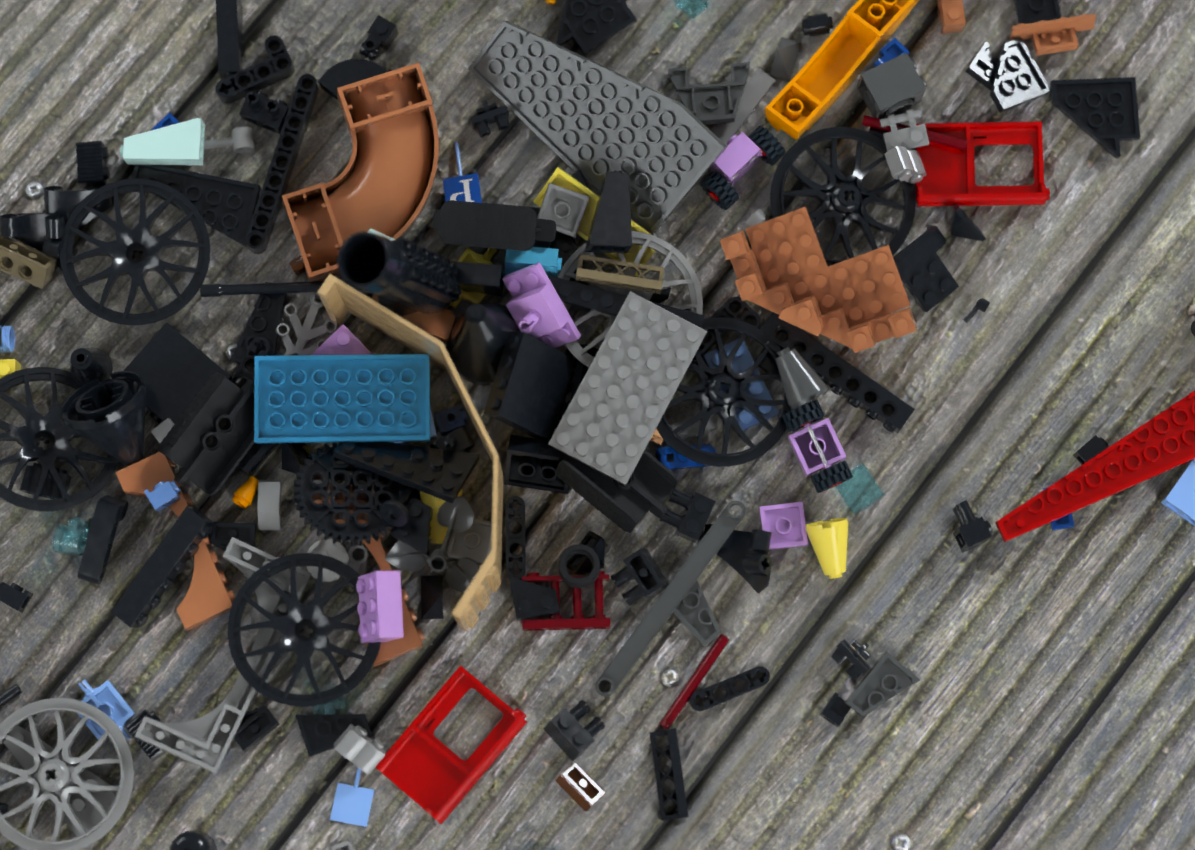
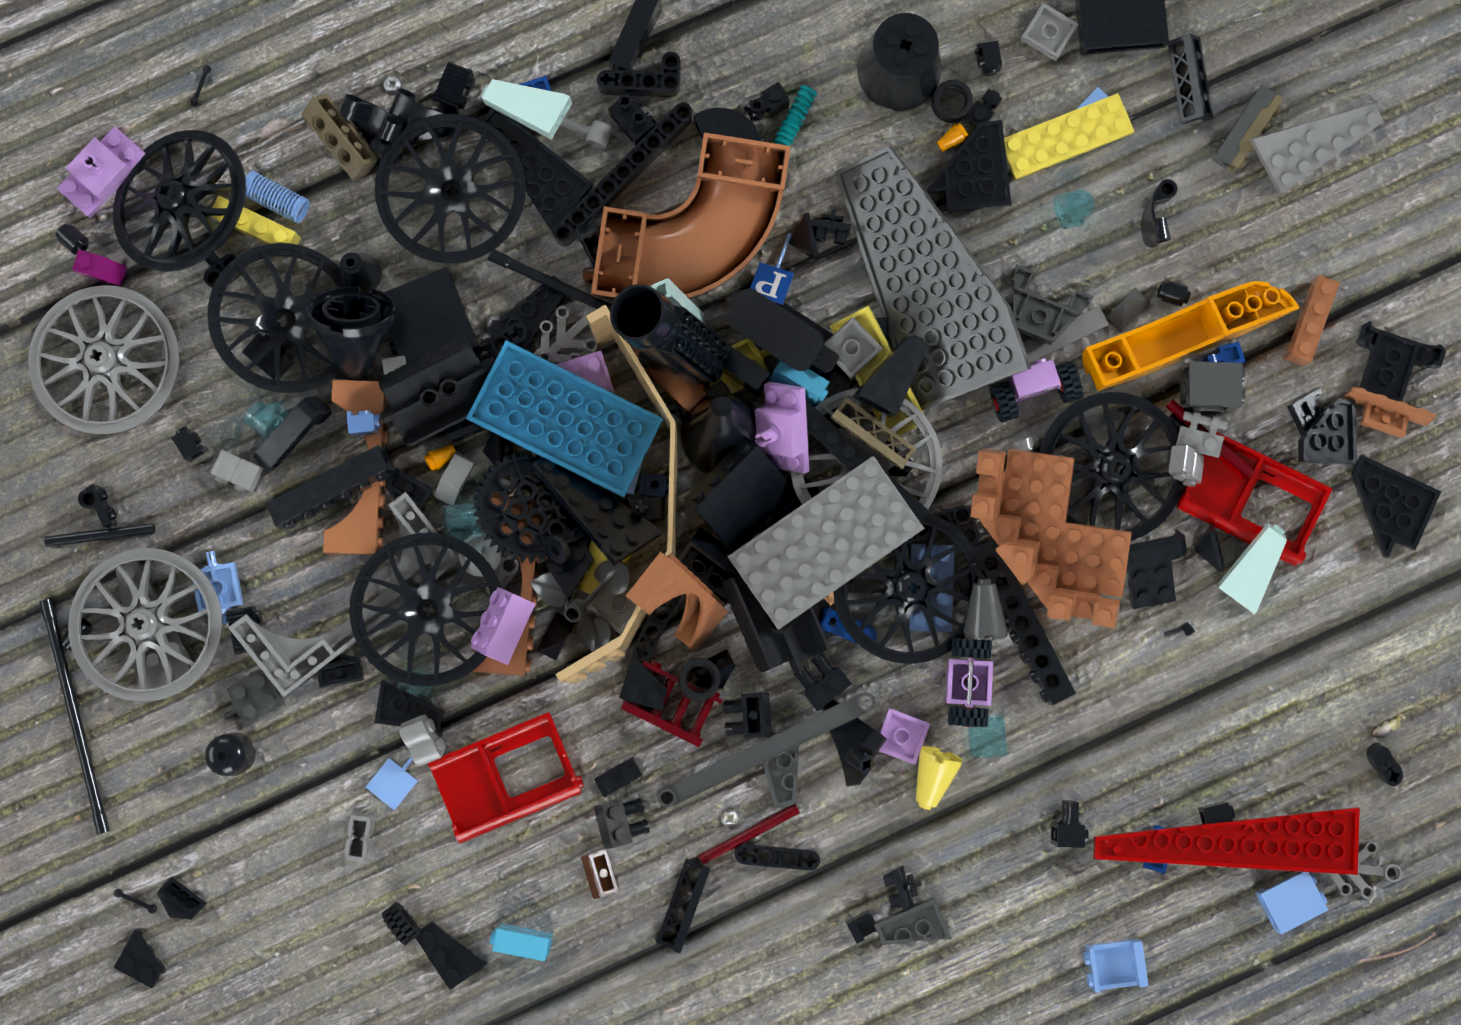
camera: 25 degrees right, 5 degrees up
none -> light grey brick [210,450,264,494]
none -> dark grey plate [221,669,286,727]
none -> clear light blue brick [442,503,485,537]
none -> black brick [576,220,600,269]
none -> black brick [594,757,643,797]
none -> nougat arch [626,552,728,652]
none -> teal piece [773,85,817,146]
none -> black slope [788,212,818,259]
none -> light blue panel [1083,939,1149,993]
none -> light aqua slope [1218,523,1287,614]

